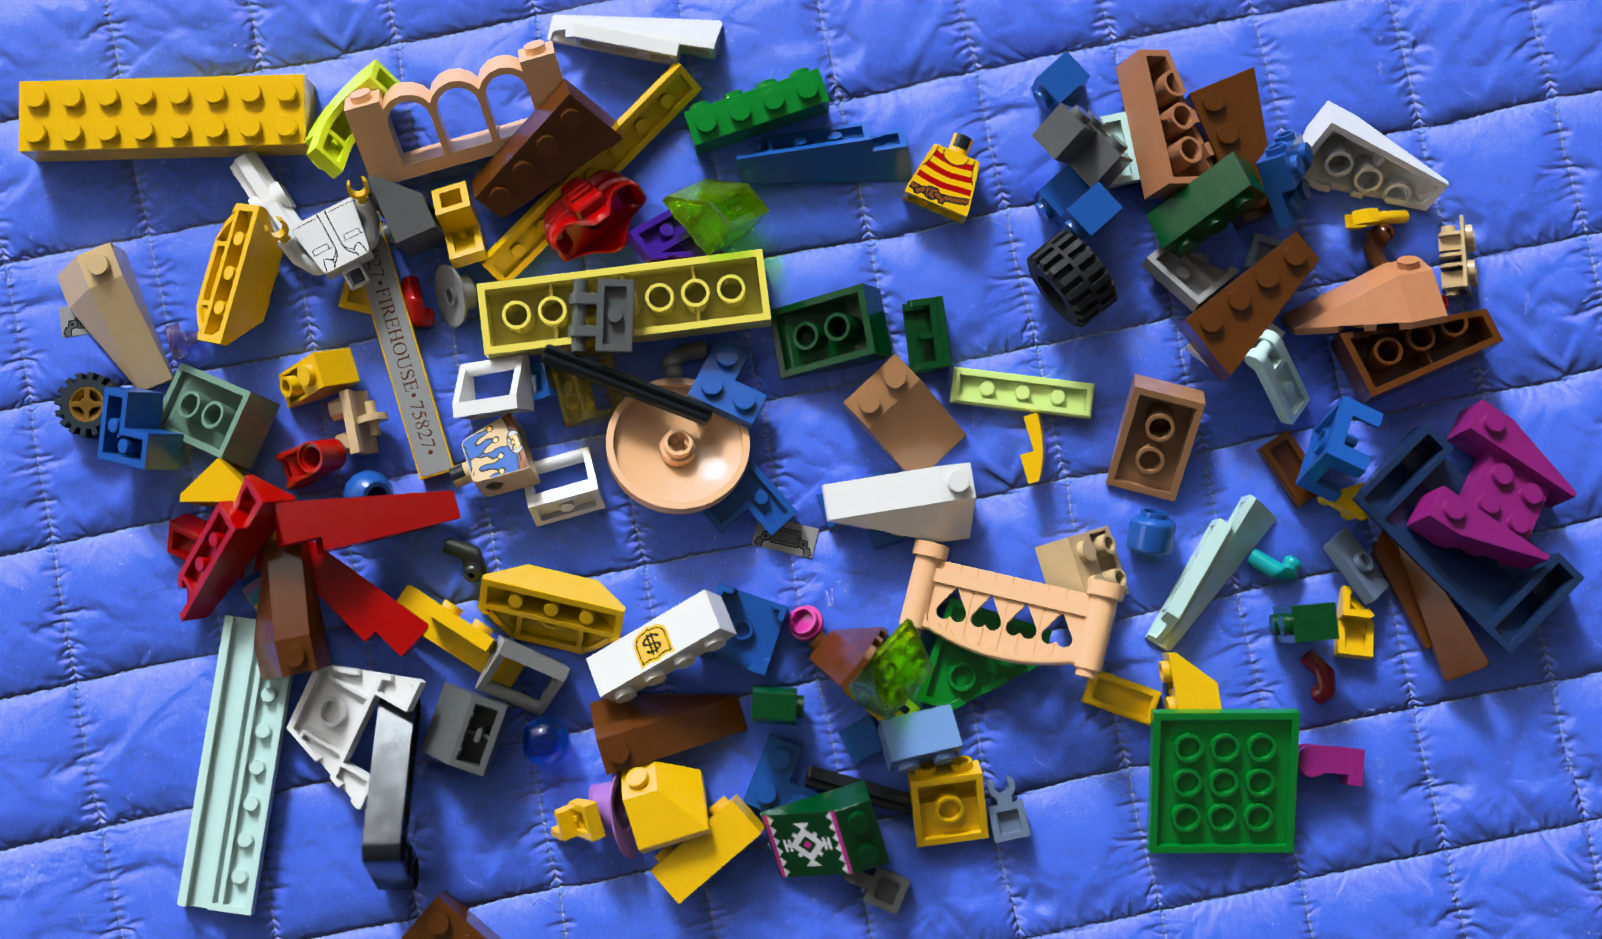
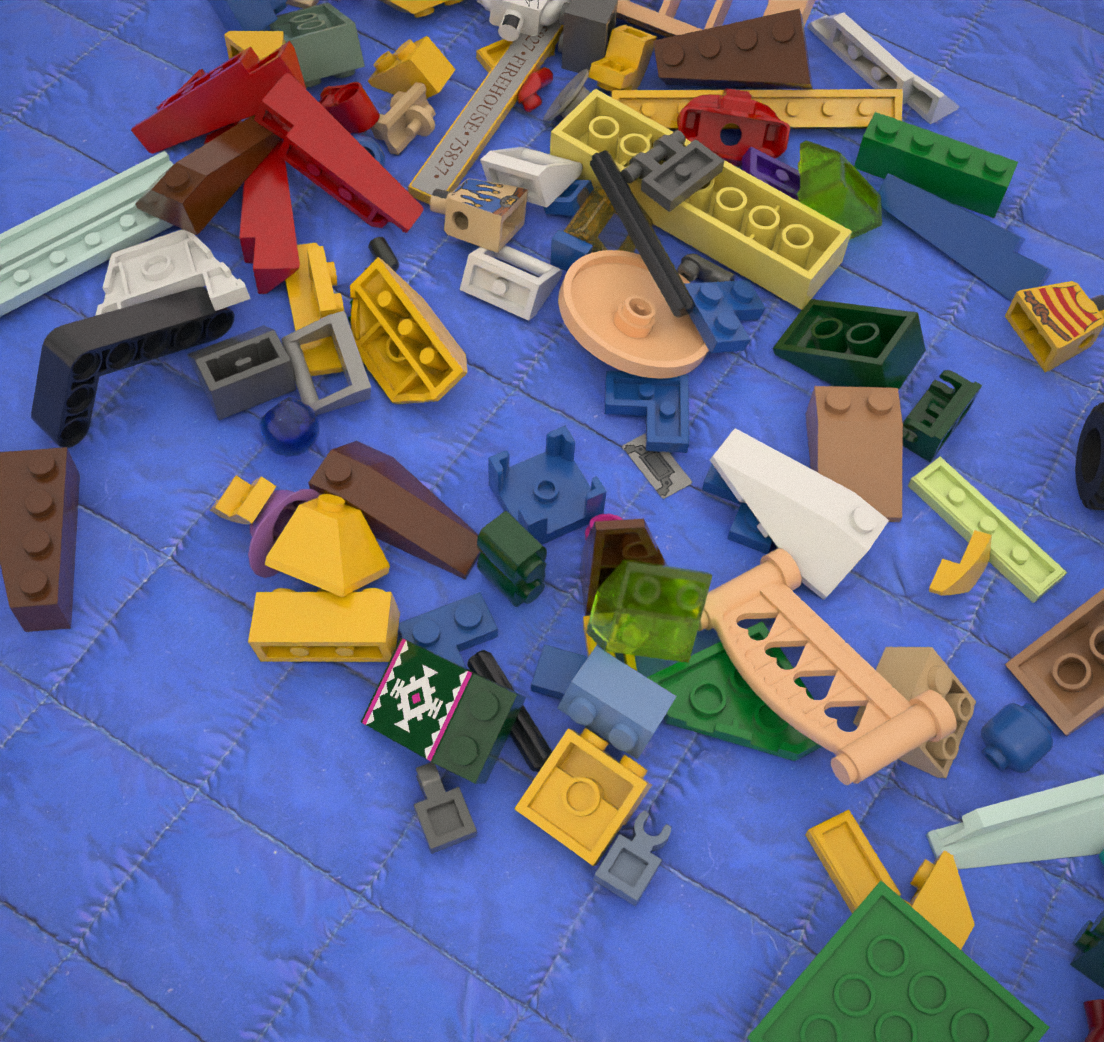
camera: 45 degrees right, 25 degrees down
white brick [586,589,737,703] -> none
none -> blue tile [550,230,593,272]

